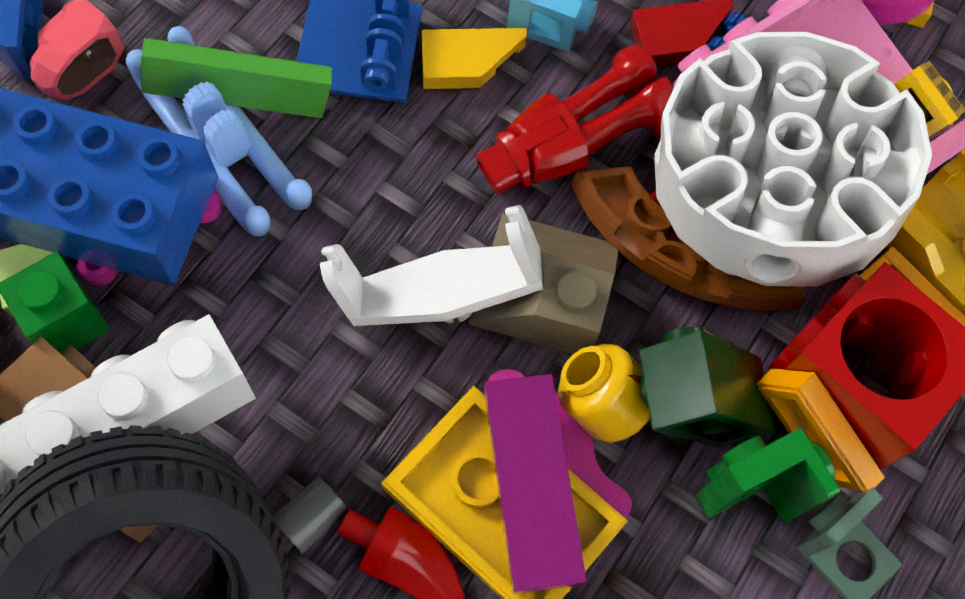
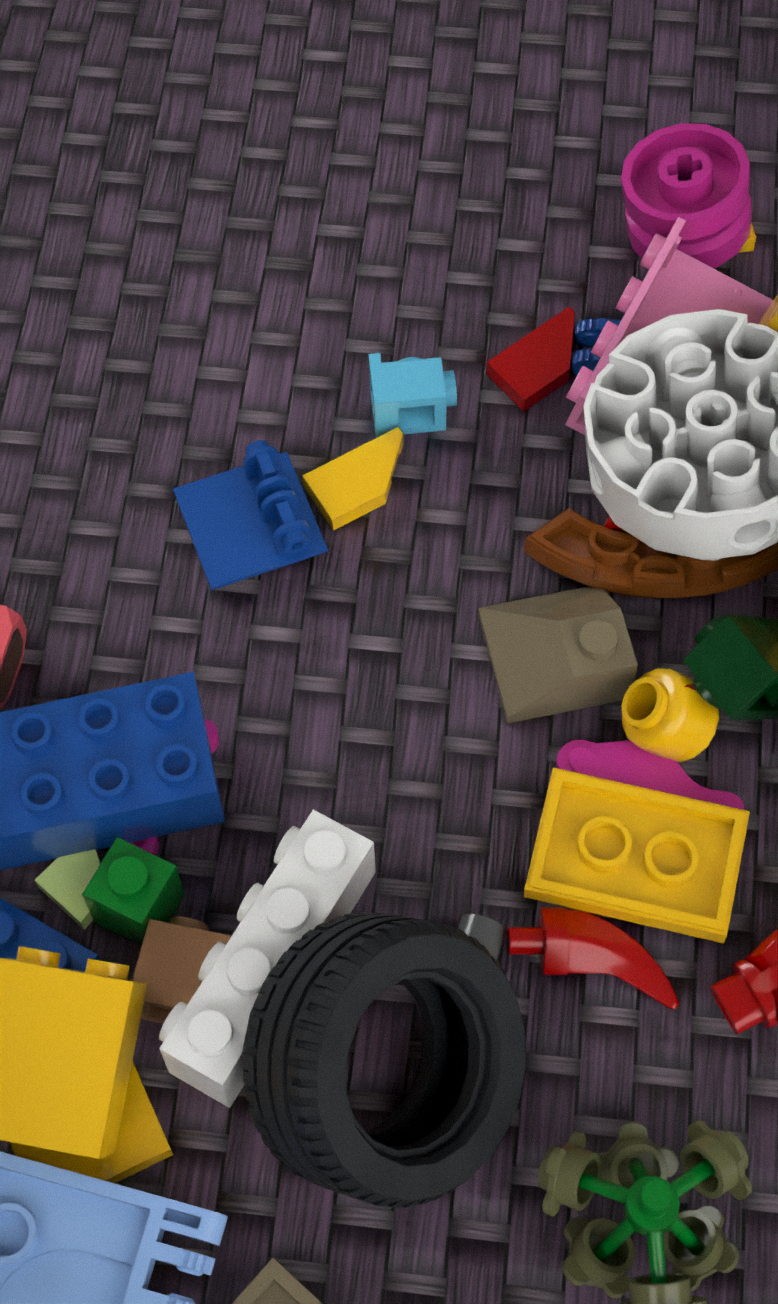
camera: 20 degrees left, 5 degrees down
light blue piece [126,26,312,237] -> none
bright green tile [141,38,332,118] -> none
white piece [320,205,543,326] -> none
red piece [475,44,674,194] -> none
magenta tile [484,374,587,595] -> none

